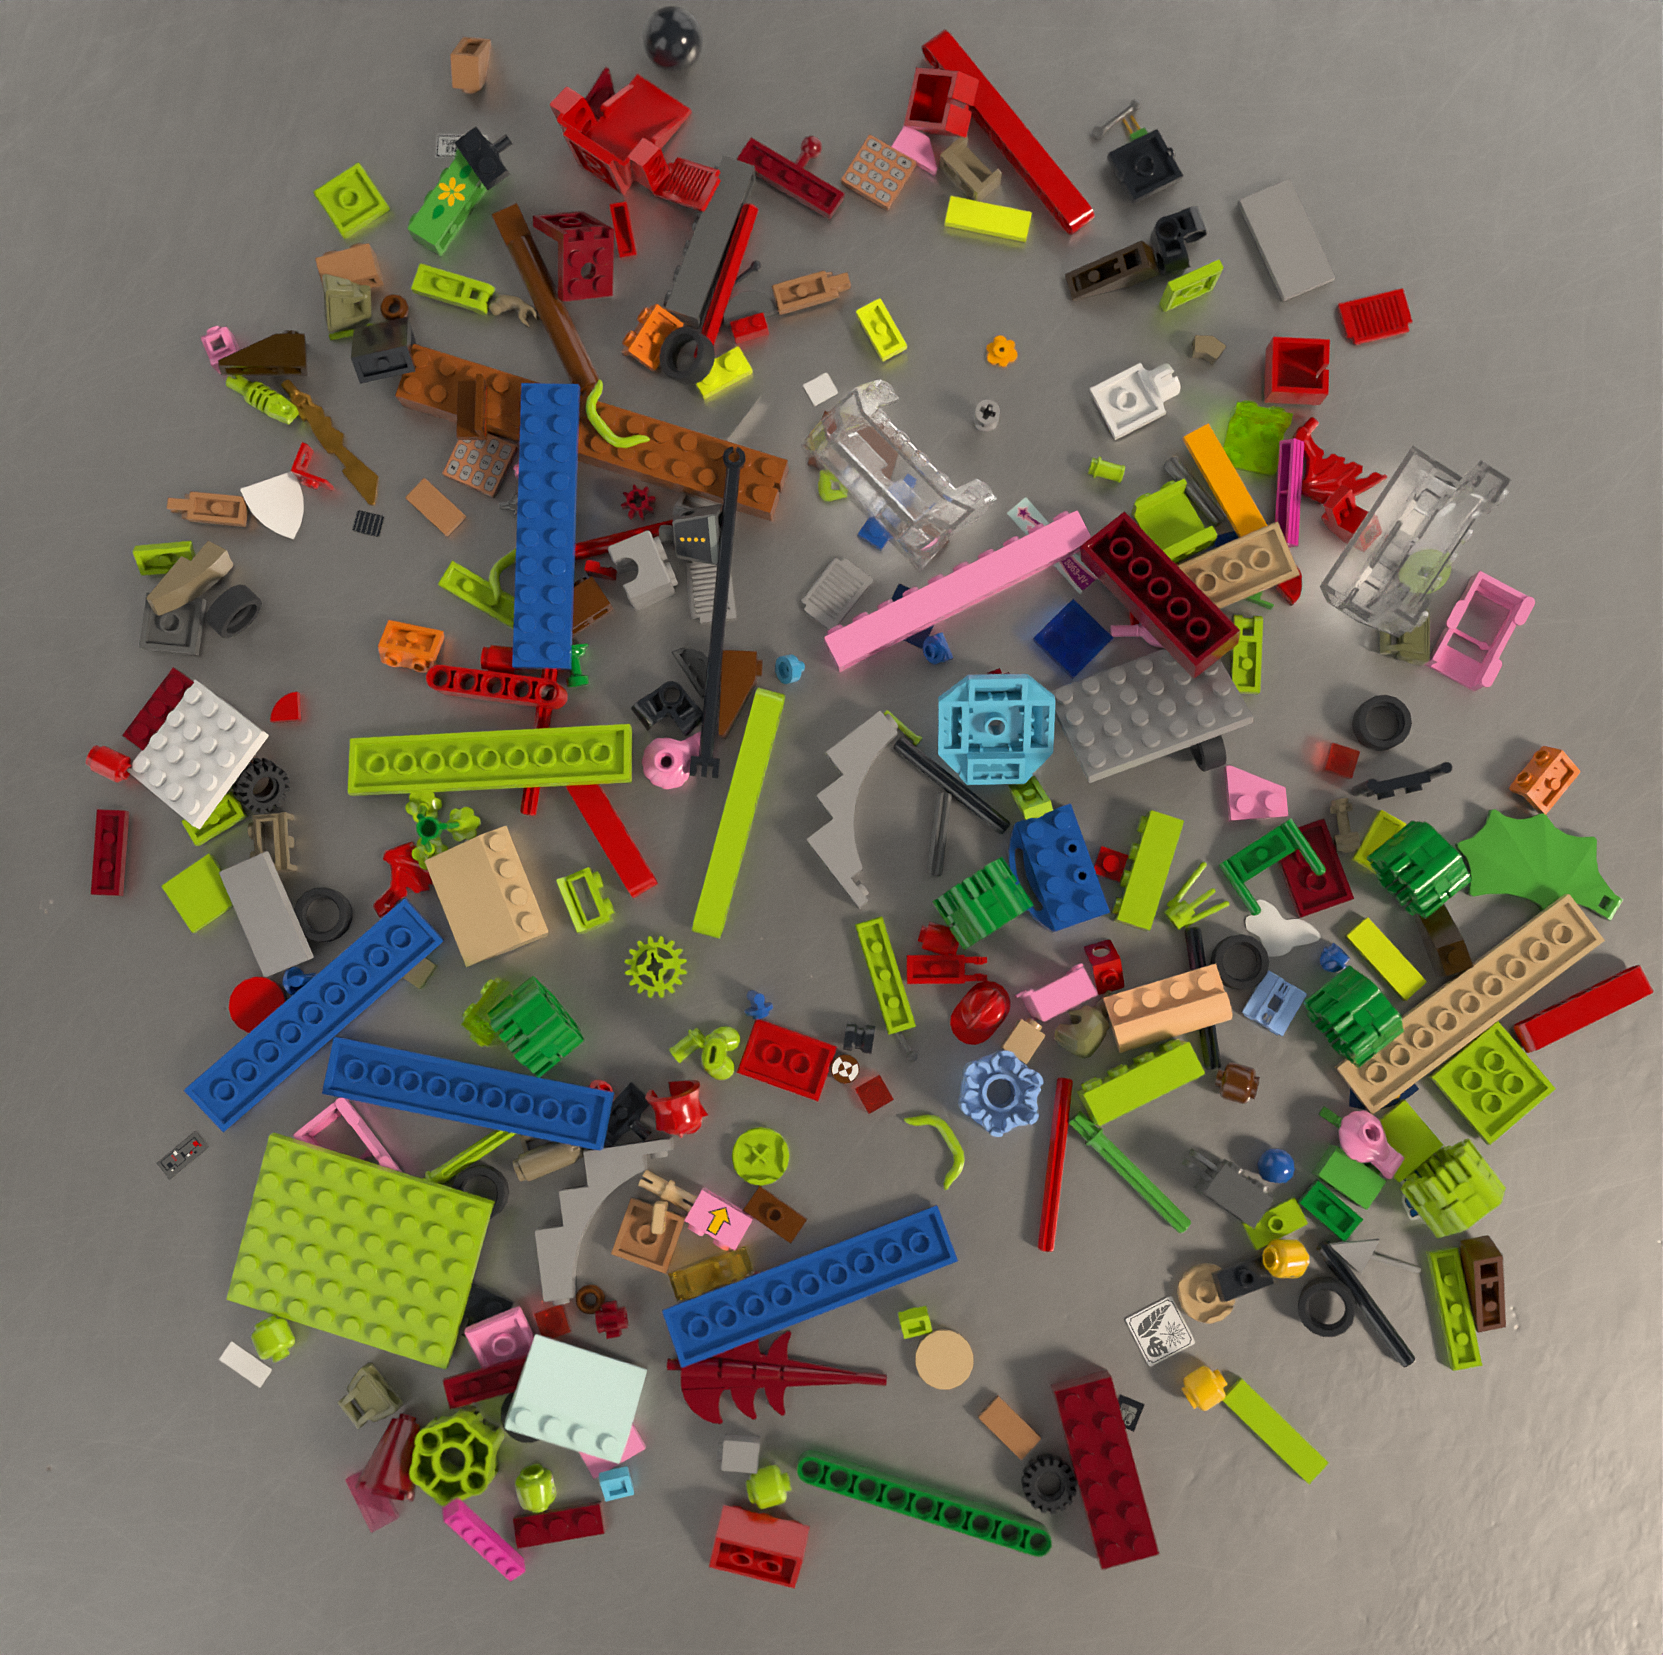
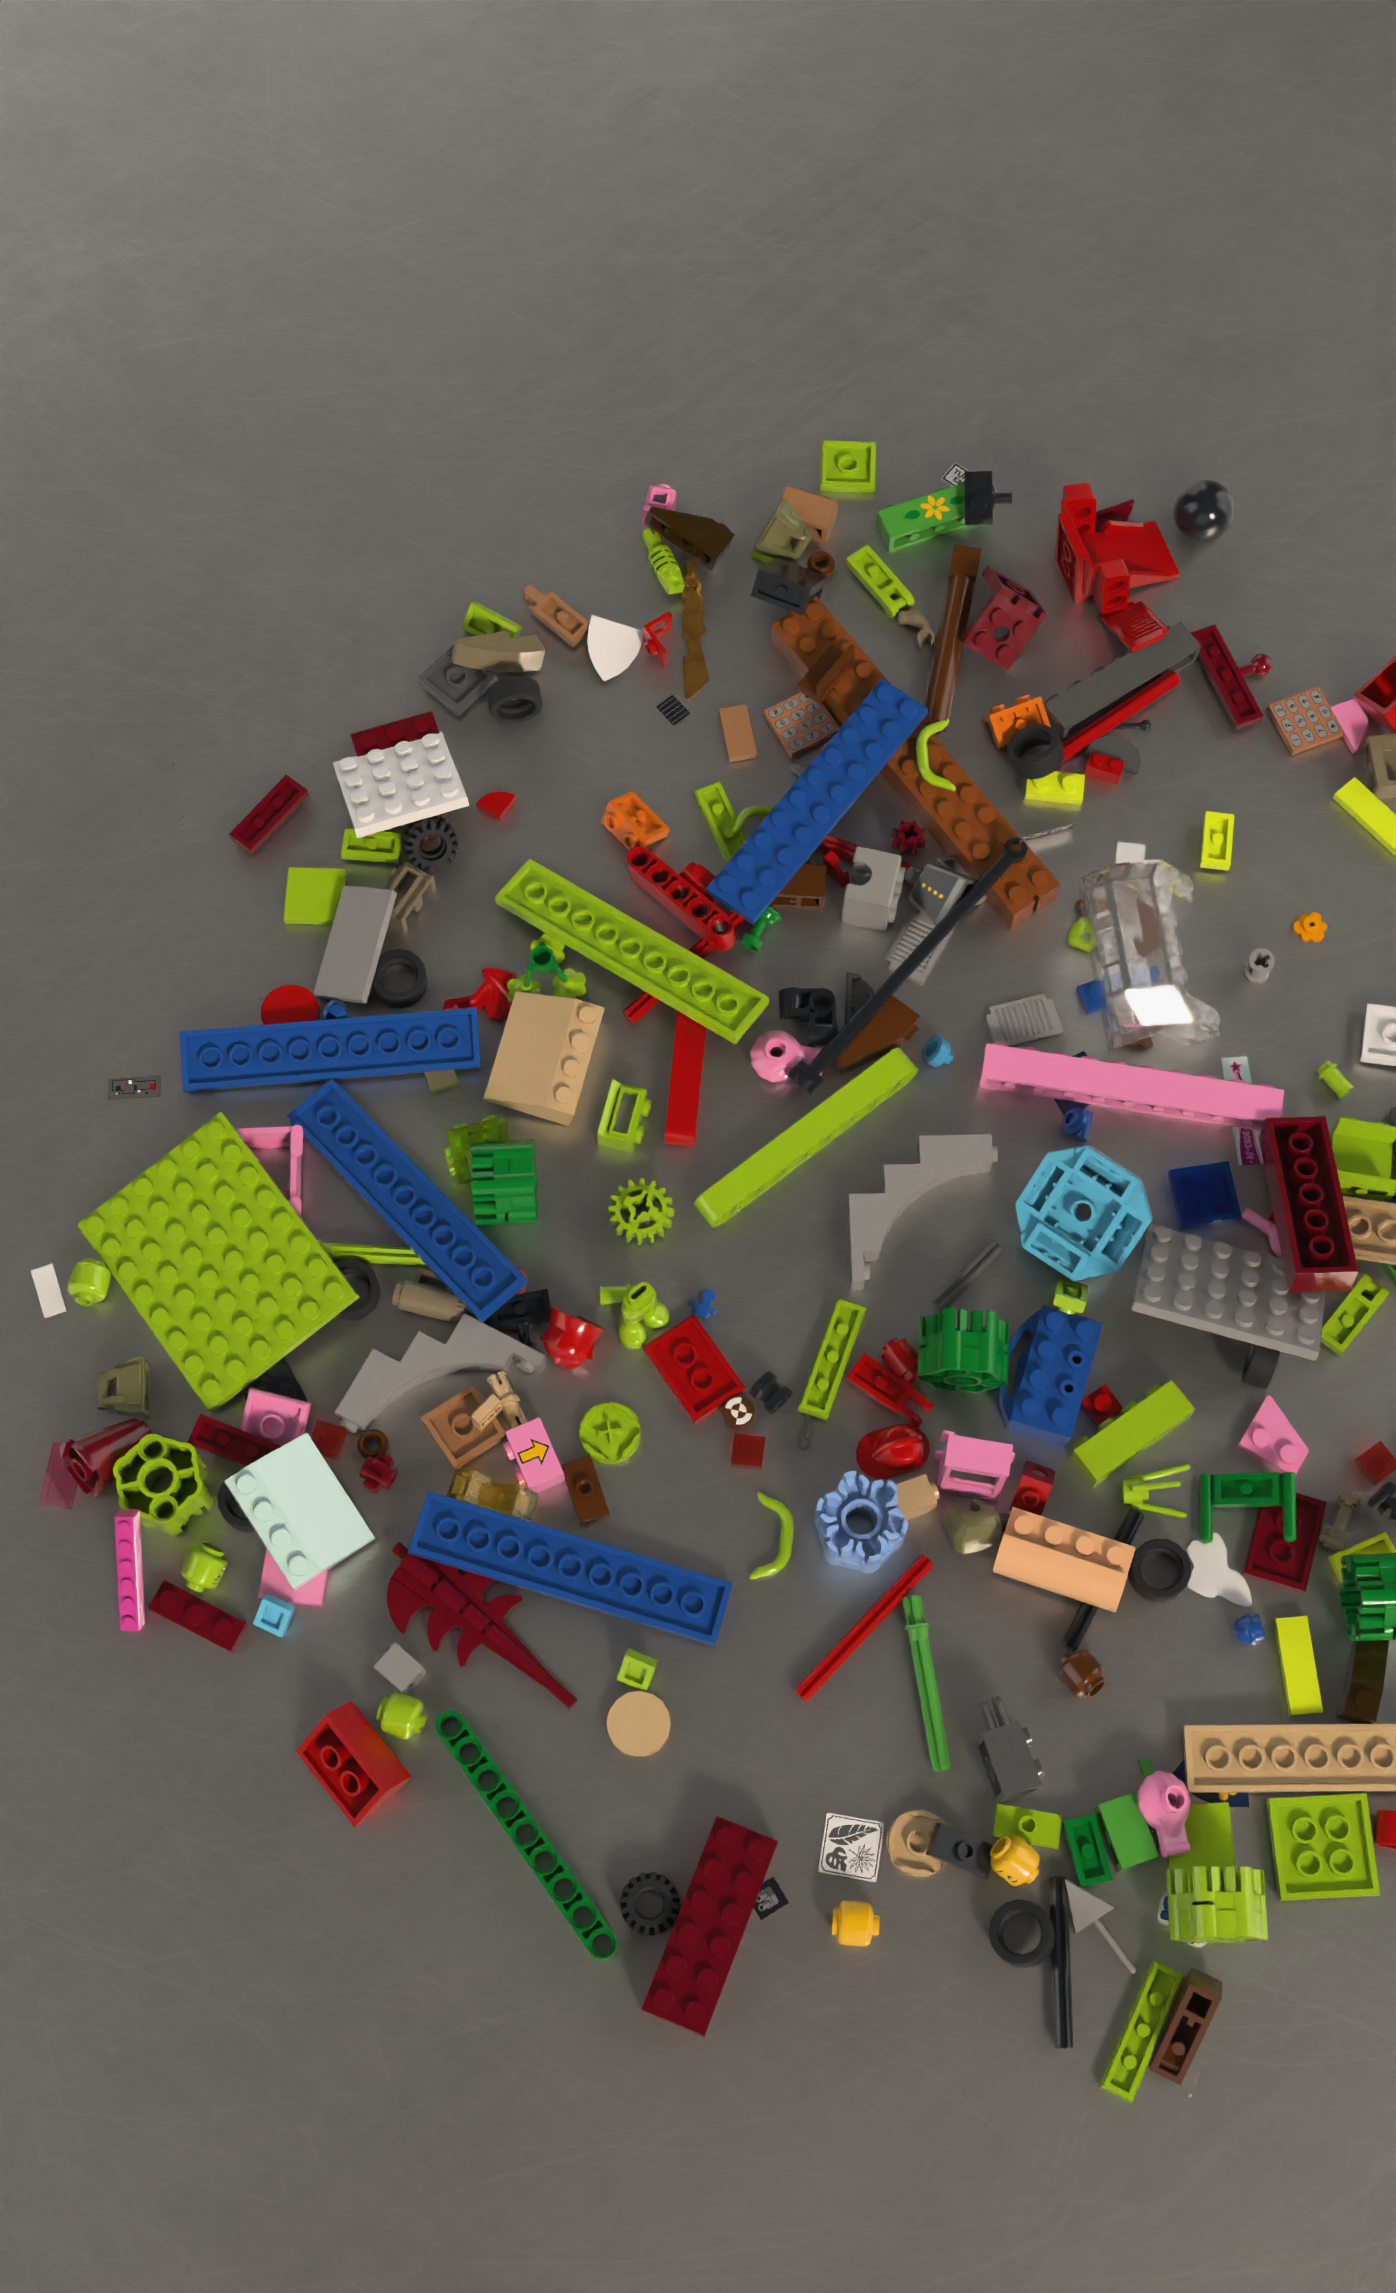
camera: 30 degrees right, 15 degrees down
red brick [86,745,132,783] -> none
medium nougat slope [450,37,491,93] -> none
red piece [609,201,637,258] -> none
medium nougat hinge [772,270,851,315] -> none
lime piece [884,710,923,746] -> none
black axle [893,737,1011,834] -> none
medium nougat tile [978,1395,1042,1460] -> none
lime brick [1076,1038,1205,1126] -> none
lime tile [1223,1377,1329,1484] -> none
light blue piece [1241,971,1307,1036] -> none
blue piece [1257,1148,1295,1183] -> none
green piece [1303,965,1404,1069] -> none

